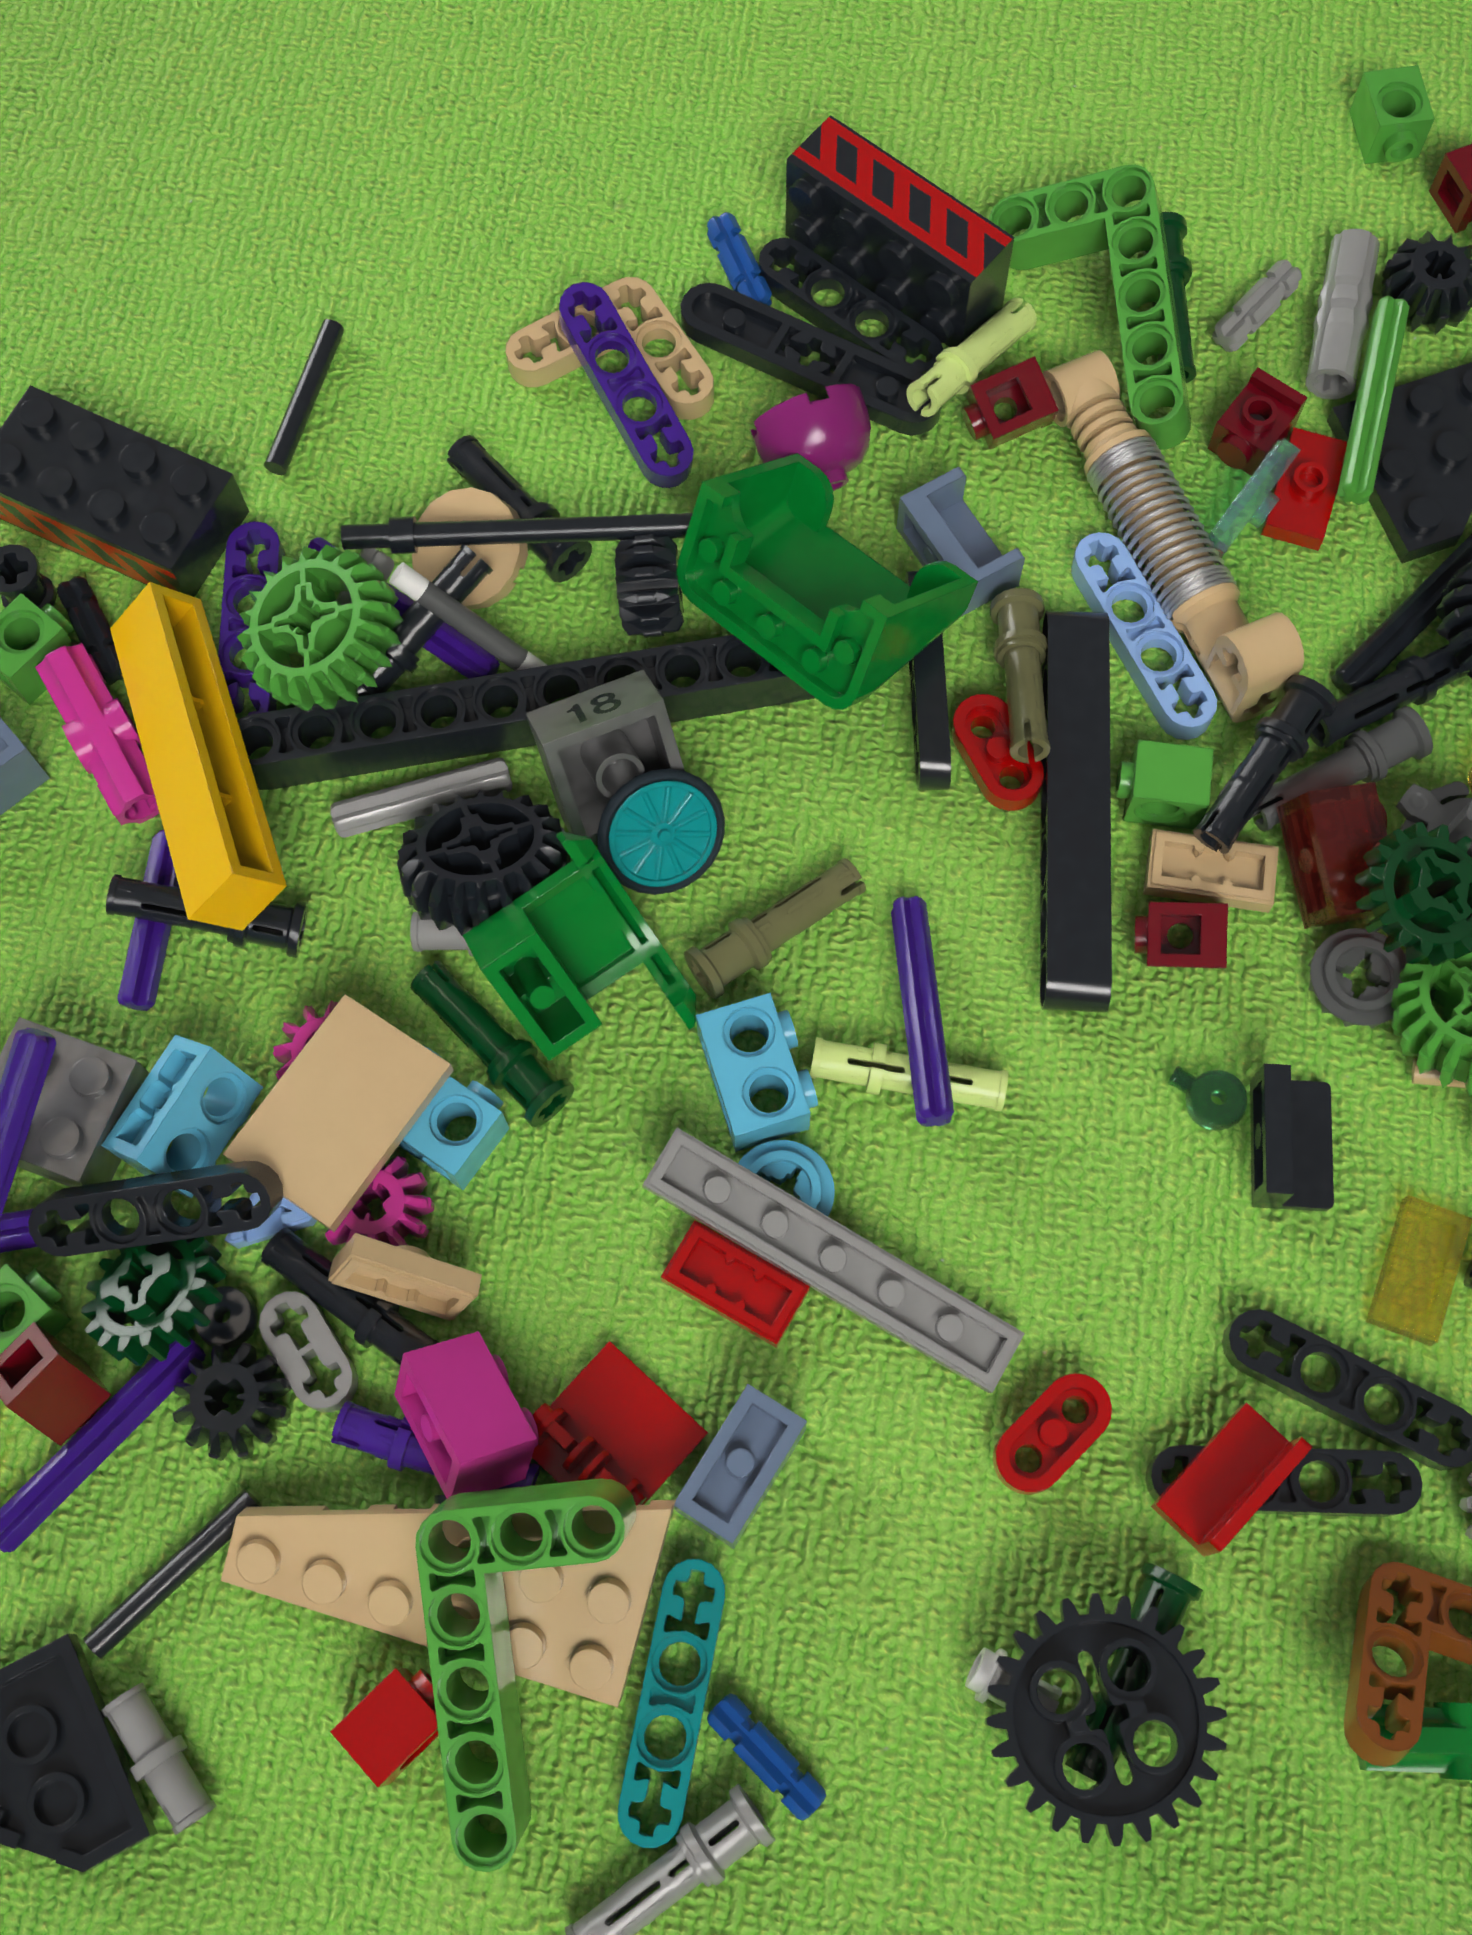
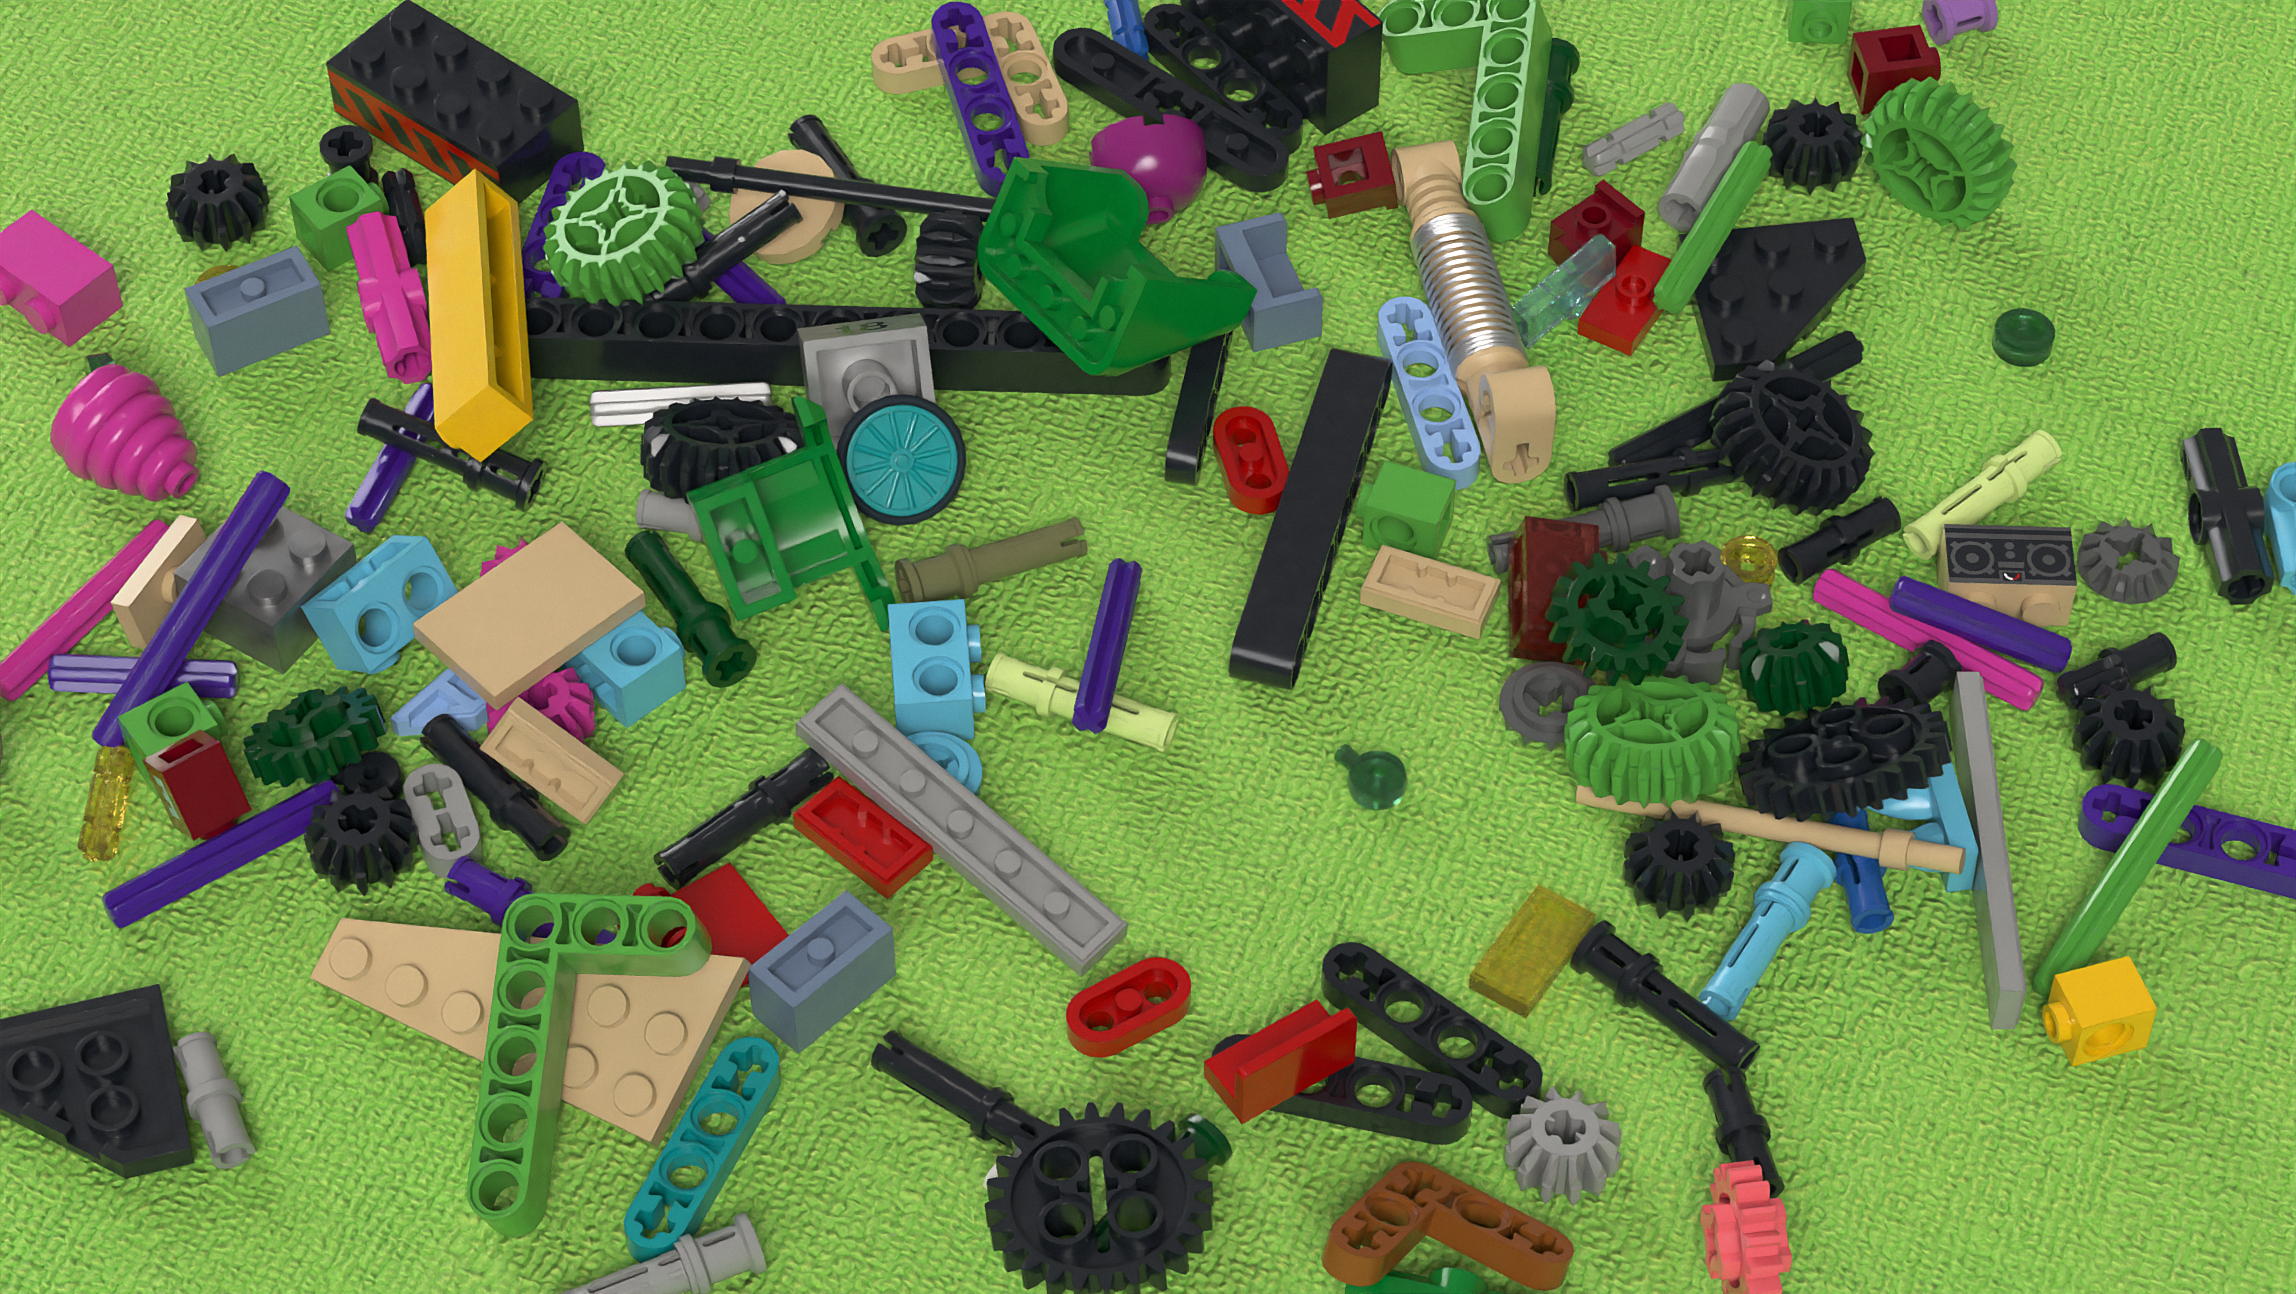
camera: 10 degrees right, 20 degrees down
black beam [28,1161,284,1257] -> none
black bar [83,1488,262,1659] -> none
black bar [264,319,344,475] -> none
red brick [330,1668,439,1787] -> none
dark grey bar [389,562,547,671] -> none
dark pink brick [394,1331,538,1498] -> none
blue axle [707,1693,826,1821] -> none
yellowish green pin [906,298,1037,417] -> none
olive pin [990,588,1051,763] -> none
dark red brick [1134,902,1228,969] -> none
black pin [1193,675,1338,854] -> none
black panel [1250,1063,1334,1211] -> none
none -> black pin [654,747,834,890]
none -> black pin [871,1030,1057,1150]

